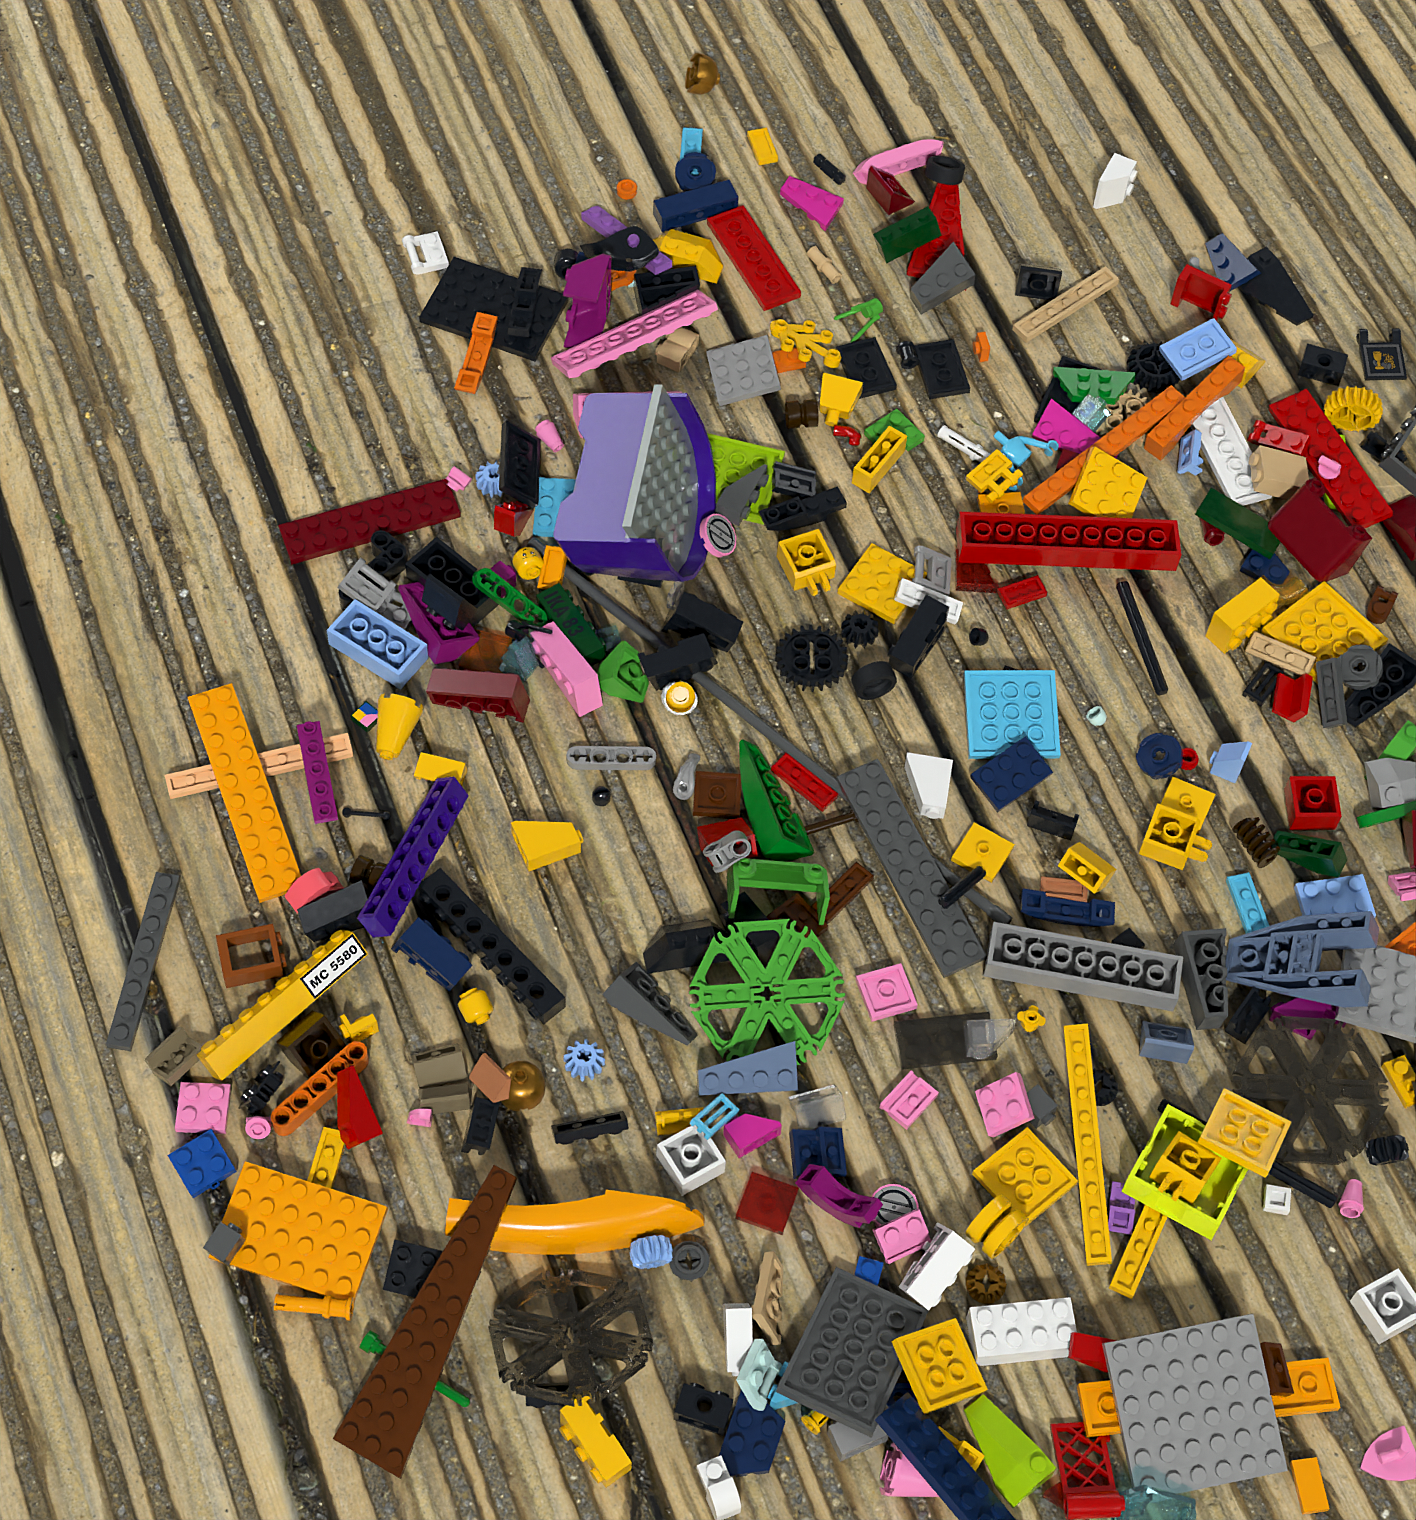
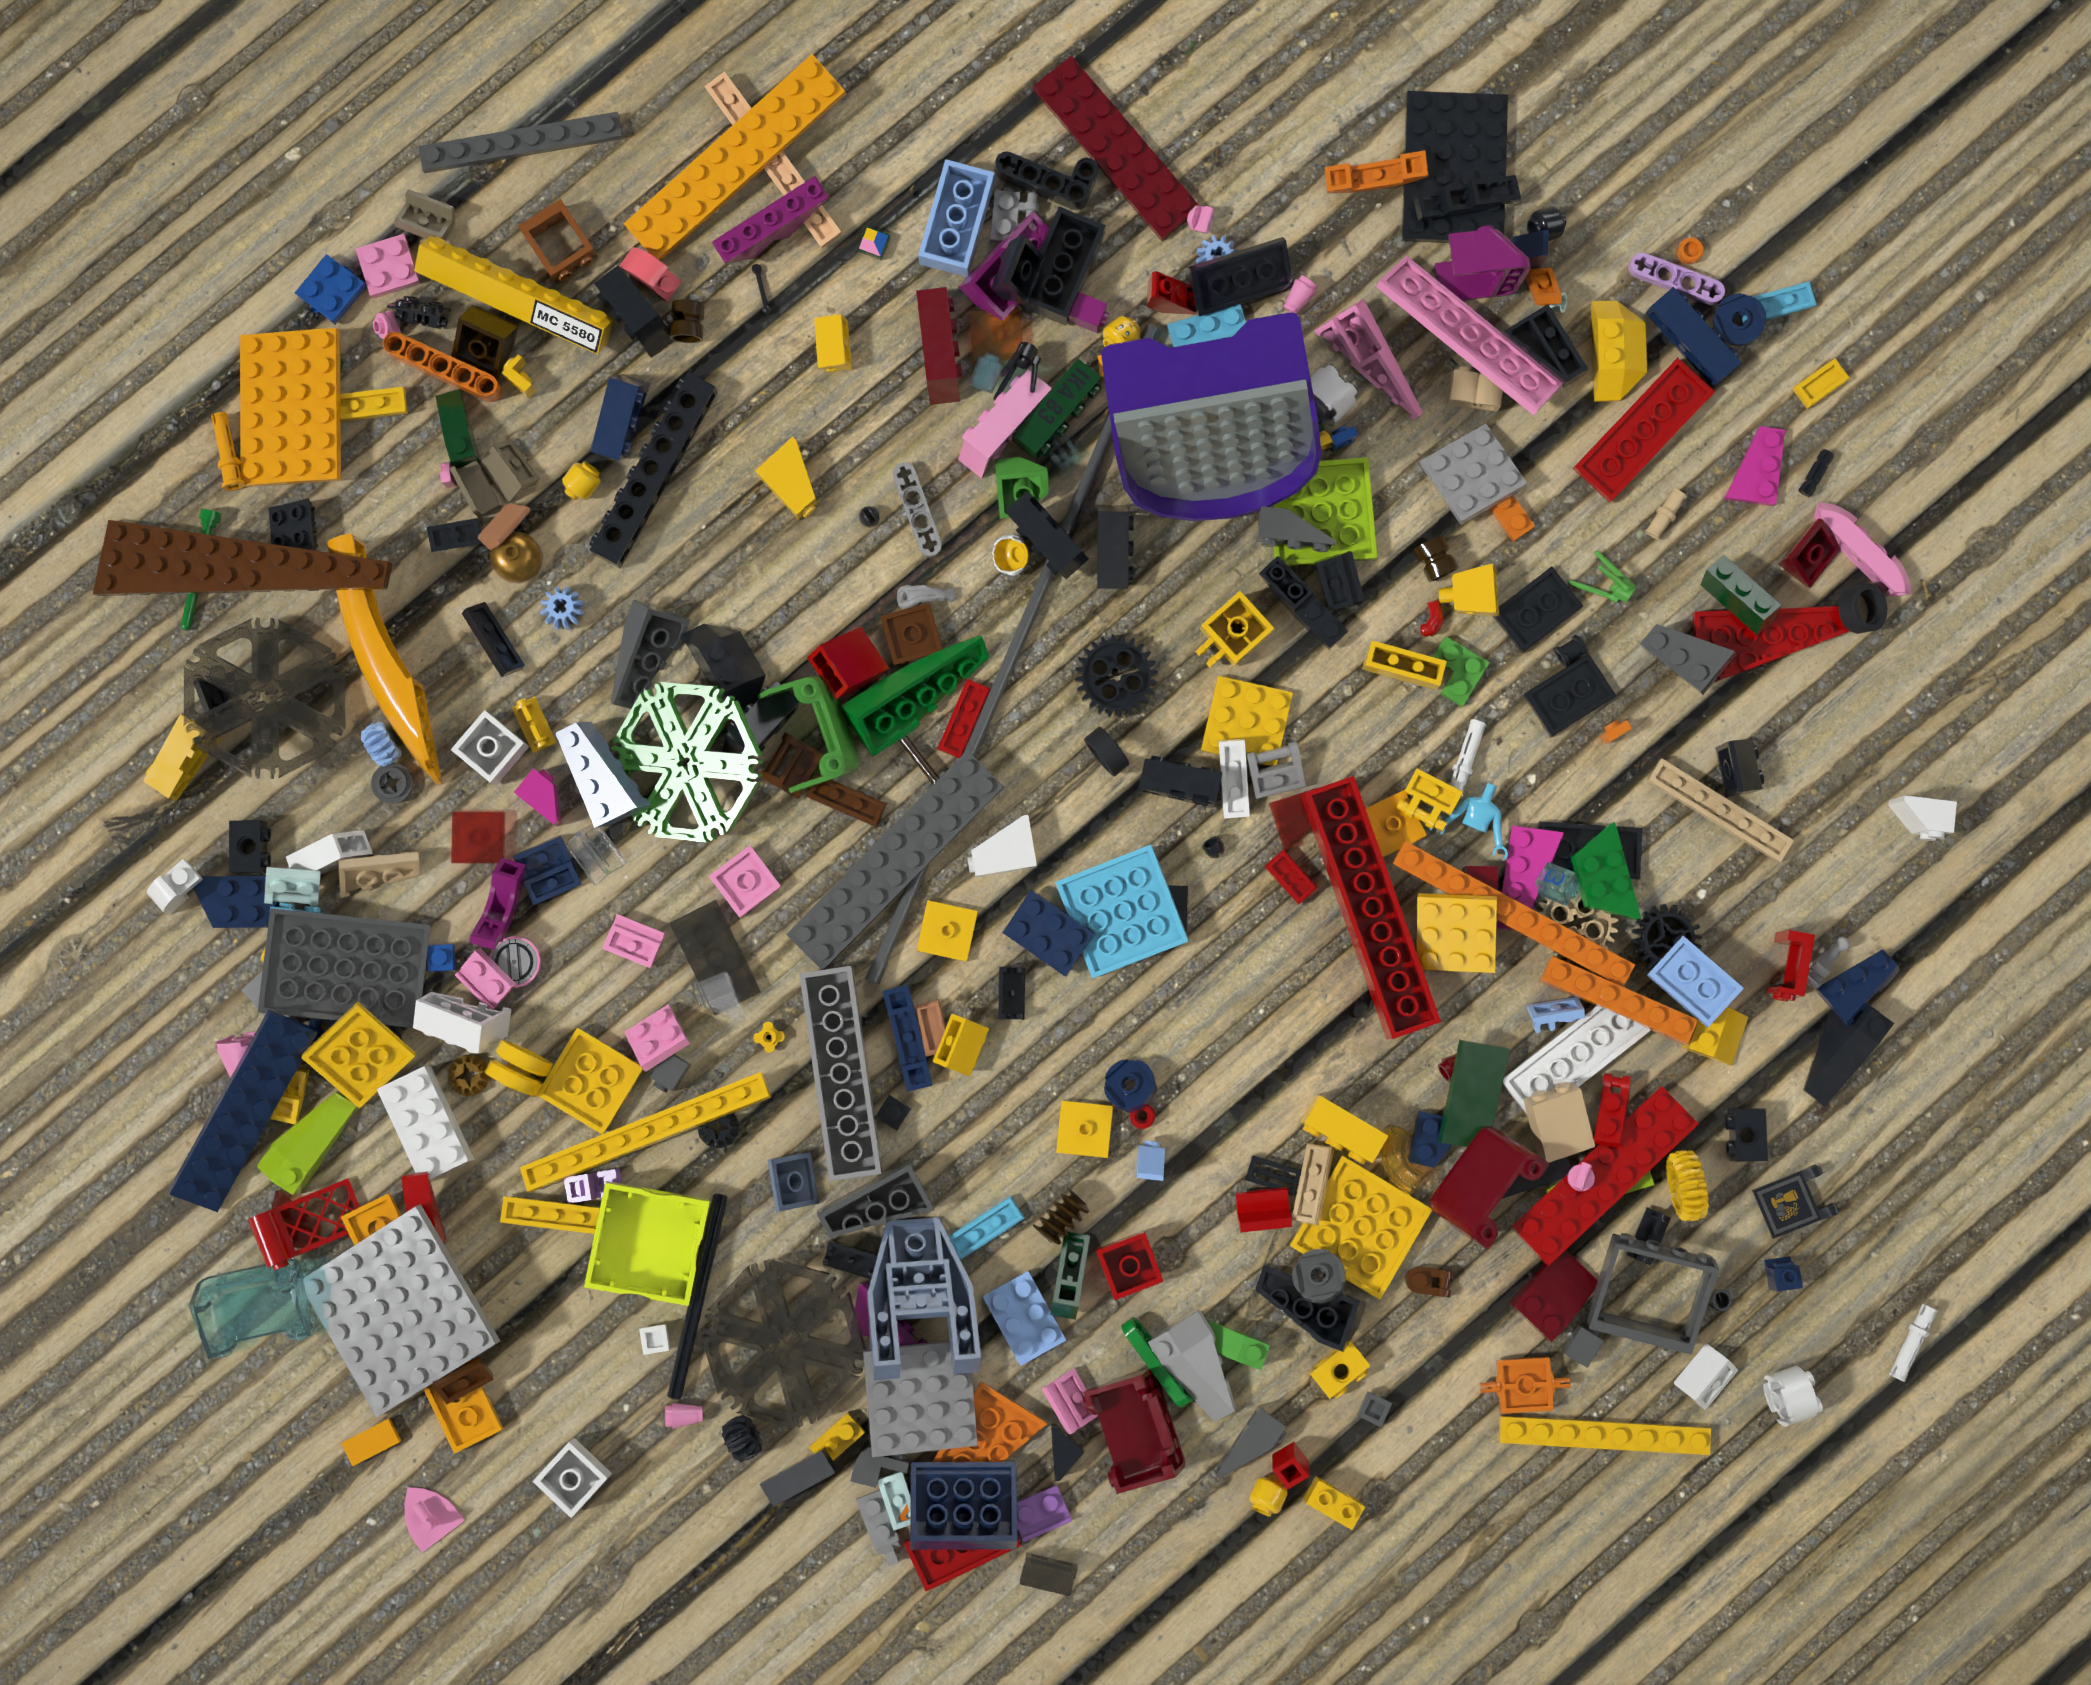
camera: 75 degrees right, 25 degrees up
dark grey brick [203,1222,246,1266] -> none
light grey plate [337,557,397,612] -> none
red slope [337,1065,383,1150] -> none
dark purple brick [357,776,469,937] -> none
yellow cone [376,694,424,760] -> none
white plate [402,231,449,275] -> none
green beam [472,568,547,627] -> none
black piece [580,226,659,272] -> none
medium lavender plate [581,205,672,275] -> none
pearl gold cylinder [685,53,720,95] -> none
medium azure tile [690,1093,740,1140] -> none
tile [700,514,736,557] -> none
light grey piece [703,831,751,873] -> none
yellow plant [770,319,841,368] -> none
black gear [841,610,879,649] -> none
black axle [938,866,986,909] -> none
light aqua hinge [1086,706,1107,726] -> none
black axle [1116,581,1168,696] -> none
yellow hinge [1139,803,1212,870] -> none
yellow hinge [1149,1131,1222,1204] -> none
yellow plate [1197,1088,1291,1178] -> none
dark grey plate [1316,657,1347,729] -> none
none -> dark green slope [435,389,481,469]
none -> lavender beam [1628,253,1725,305]

